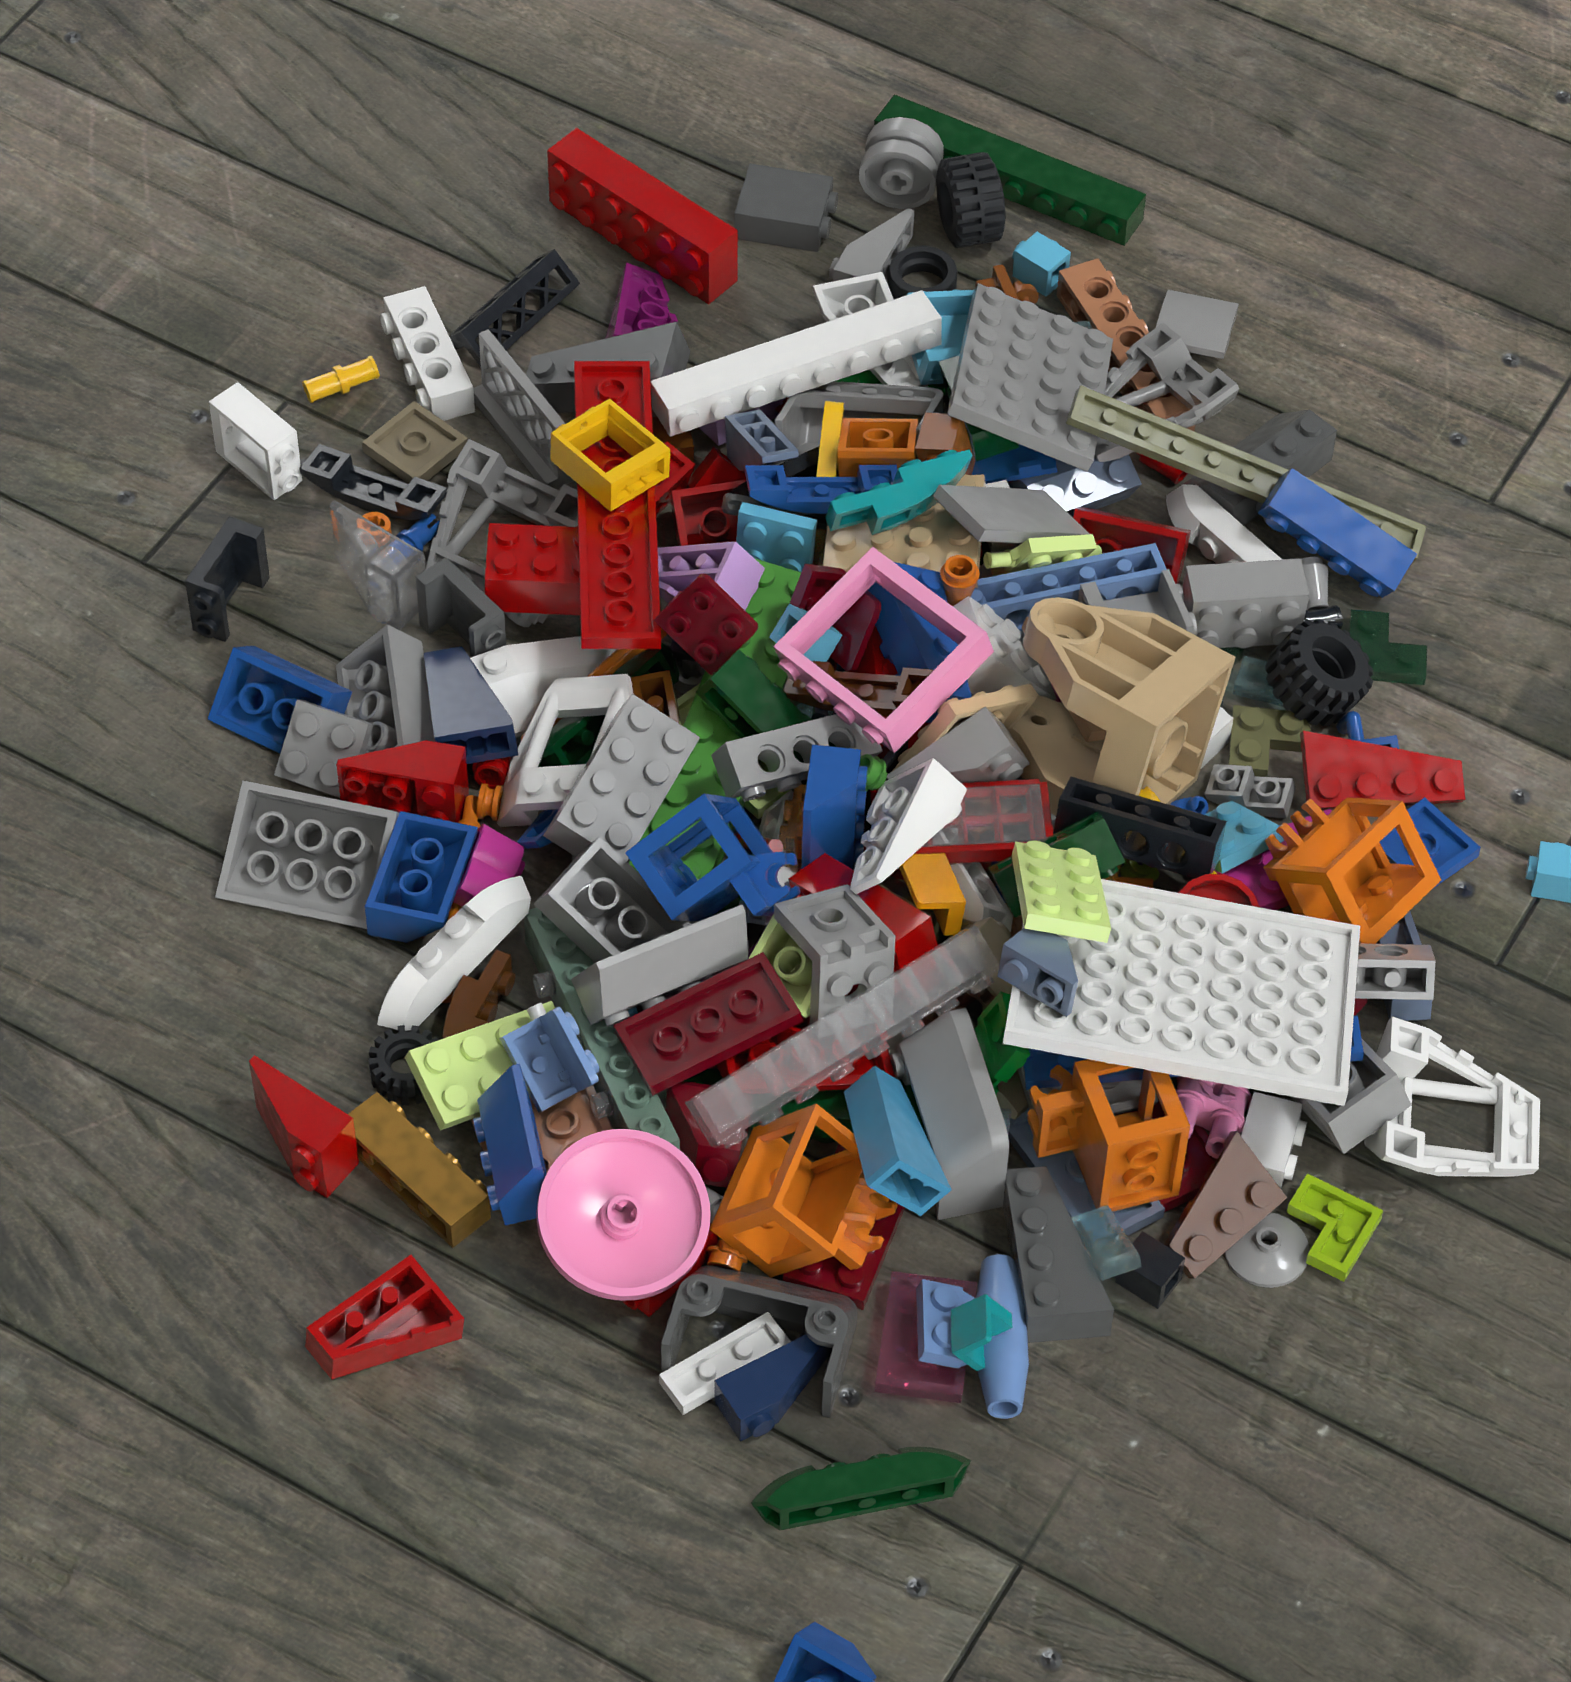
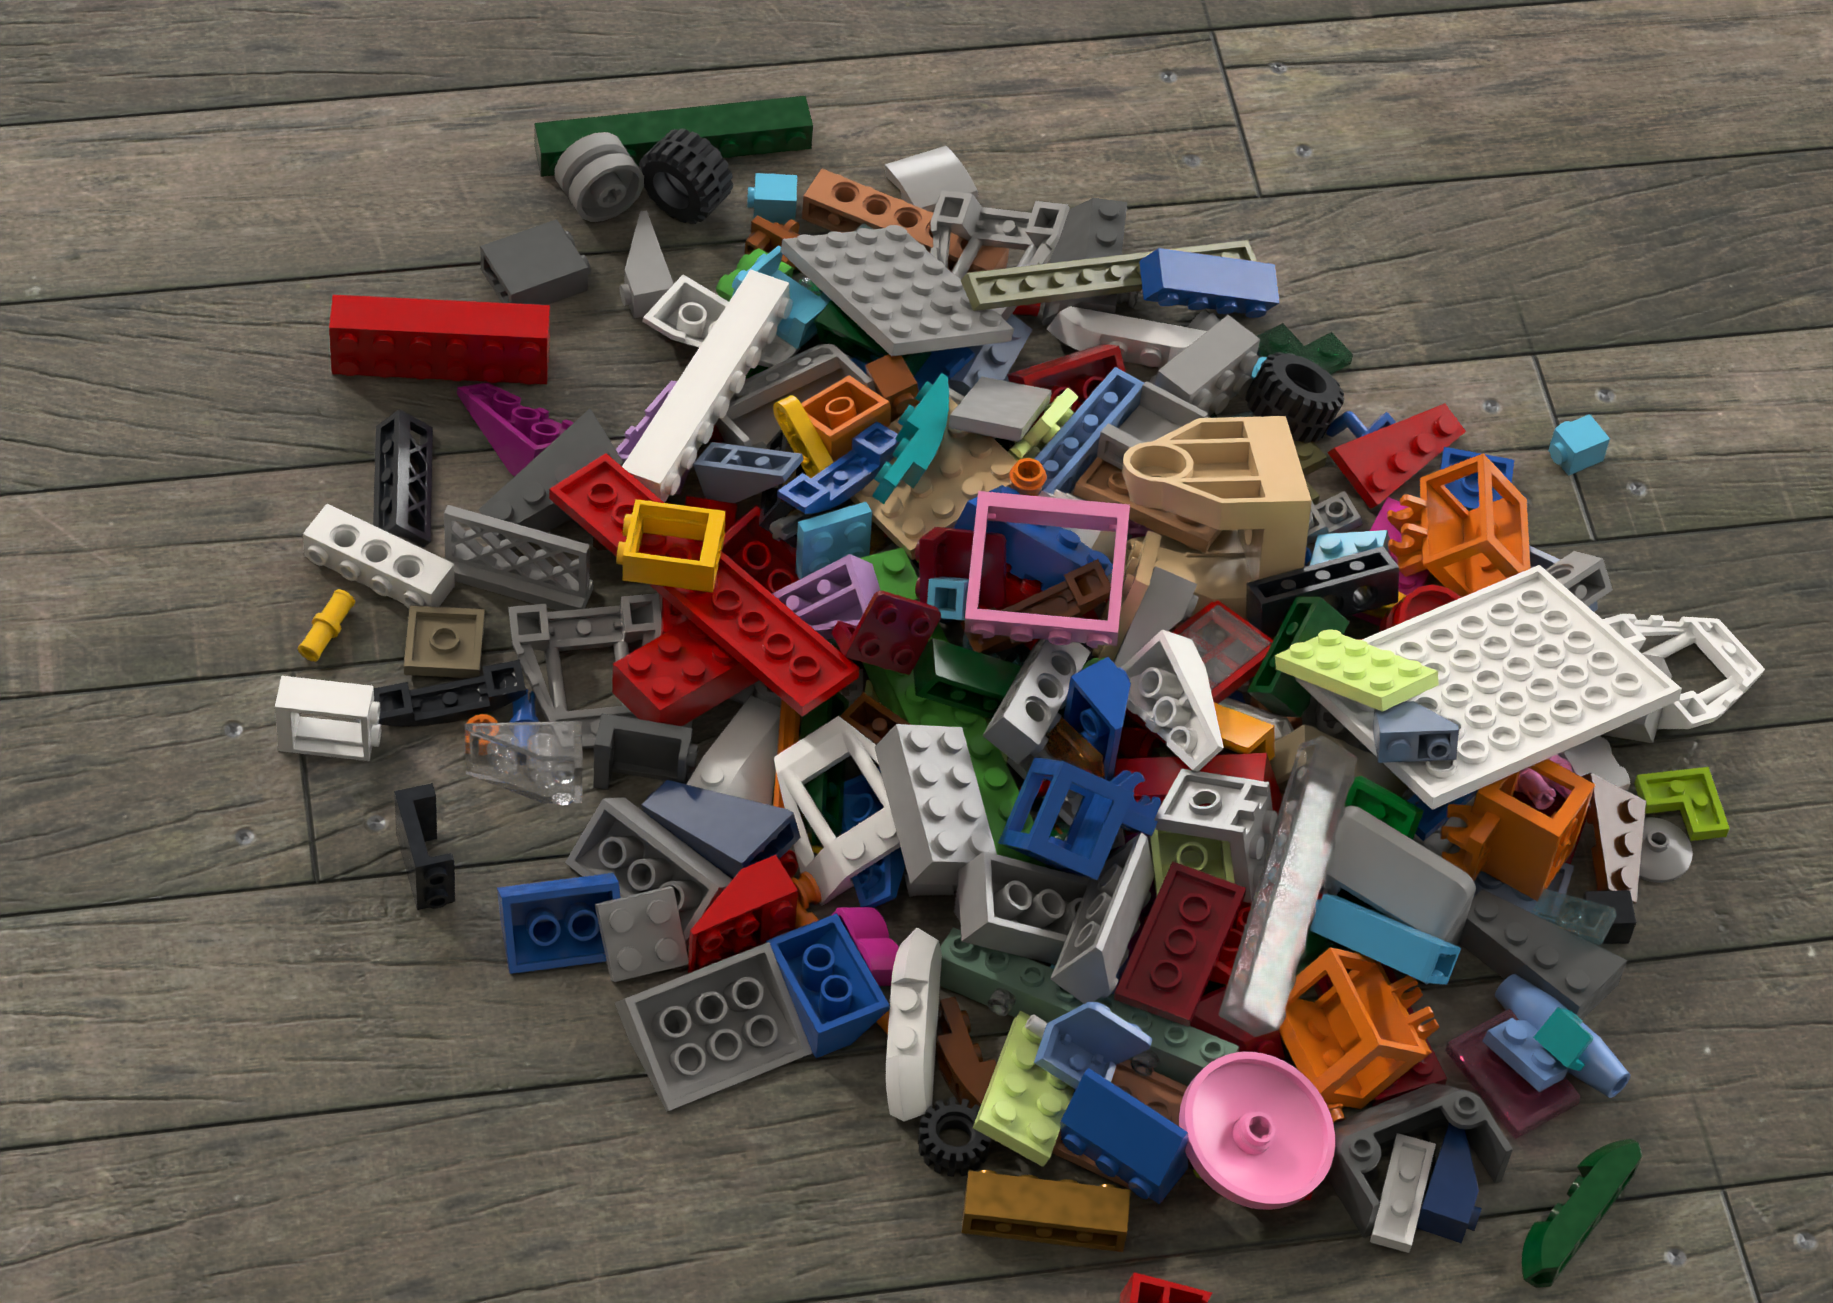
camera: 45 degrees left, 0 degrees up
red slope [249,1055,359,1198] -> none
black tyre [888,245,958,299] -> none

